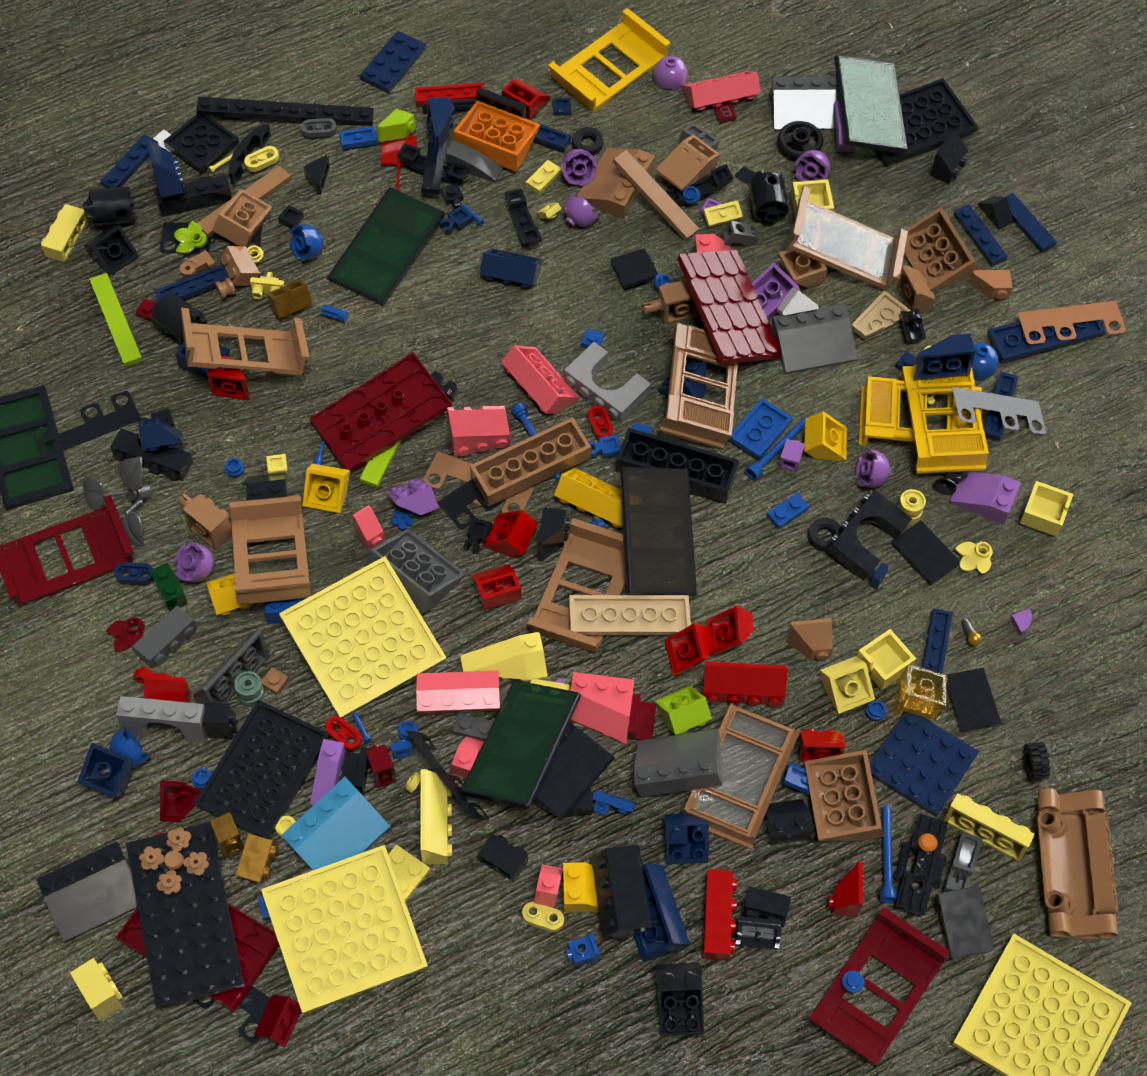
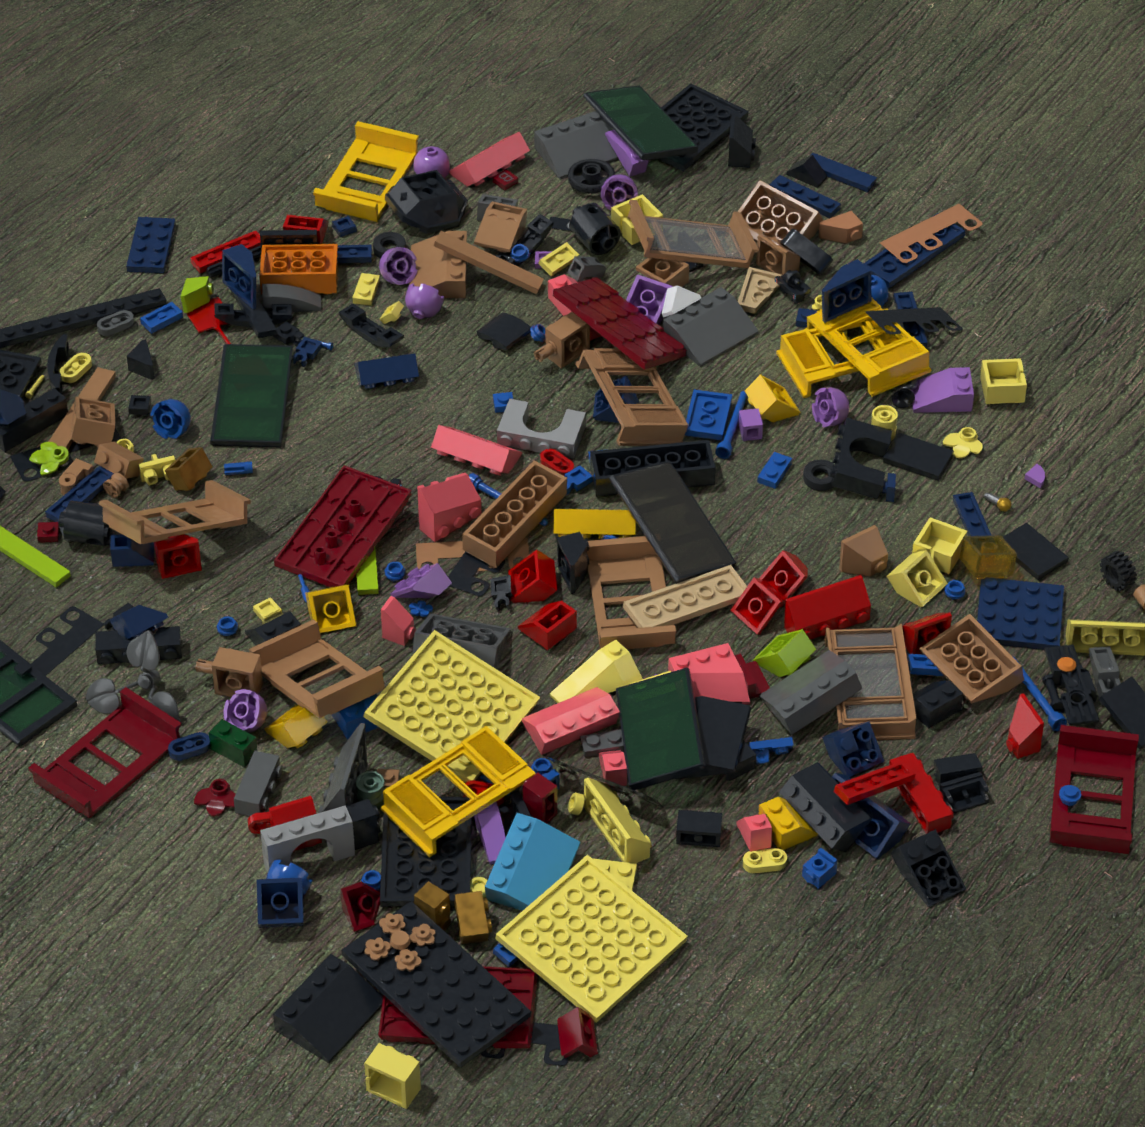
camera: 25 degrees left, 15 degrees down
none -> yellow piece [381,726,536,857]
none -> black piece [385,170,468,234]
none -> blue plate [385,562,405,581]
none -> black beam [780,228,833,275]
none -> red plate [834,761,916,805]

